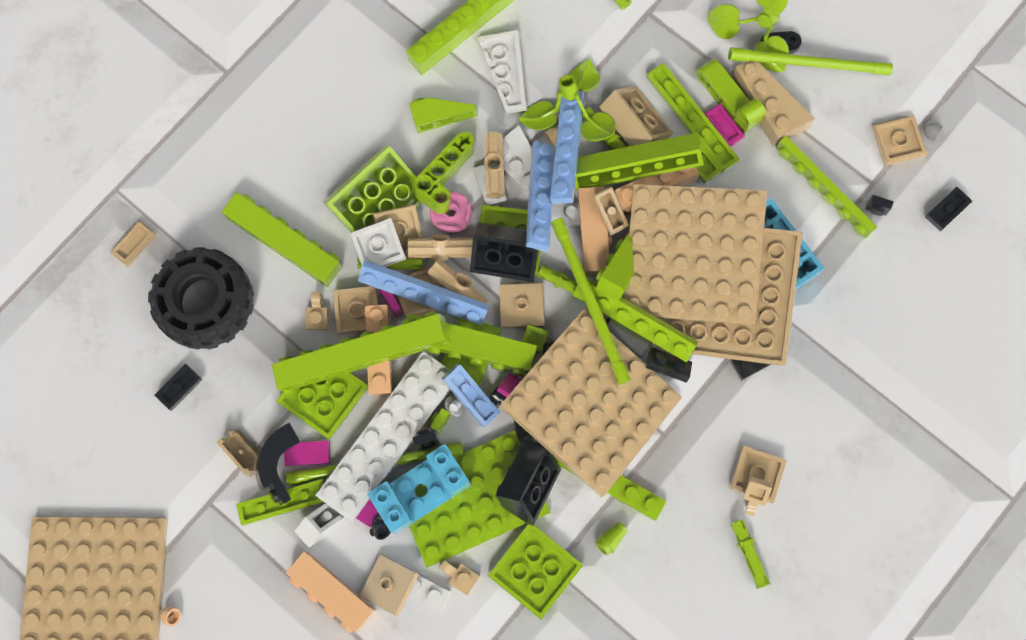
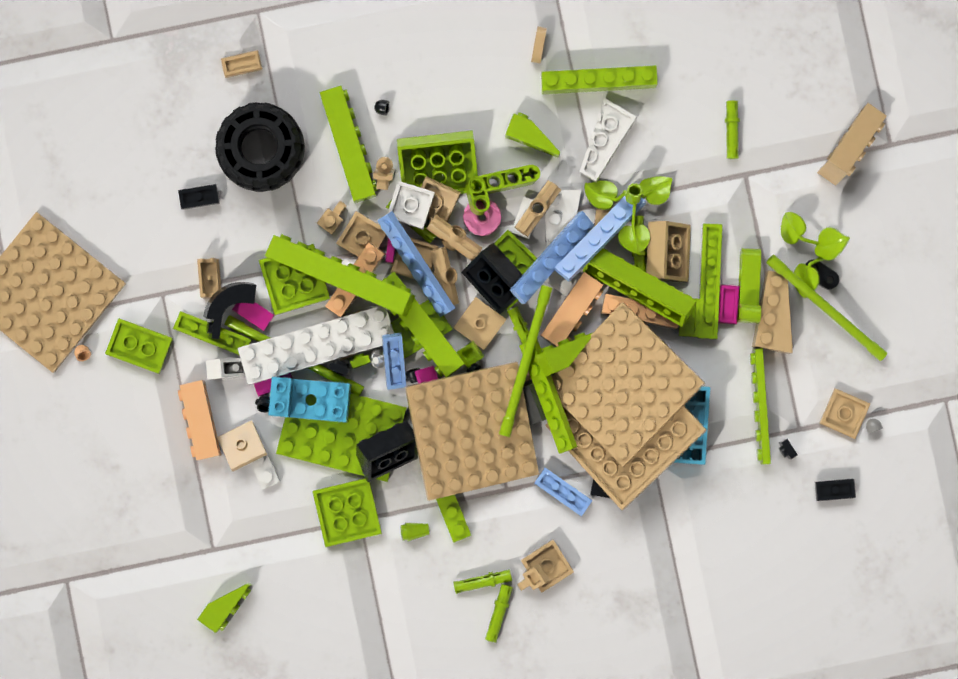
camera: 35 degrees right, 10 degrees up
tan plate [439,560,480,595] -> none
tan slope [592,187,629,235] -> none
black plate [646,347,692,383] -> none
none -> lime plate [105,318,173,374]
none -> tan hips [373,157,395,190]
none -> black hinge [374,100,389,116]
none -> lime pin [453,569,512,594]
none -> tan beam [531,27,547,63]
none -> light blue plate [534,468,592,517]

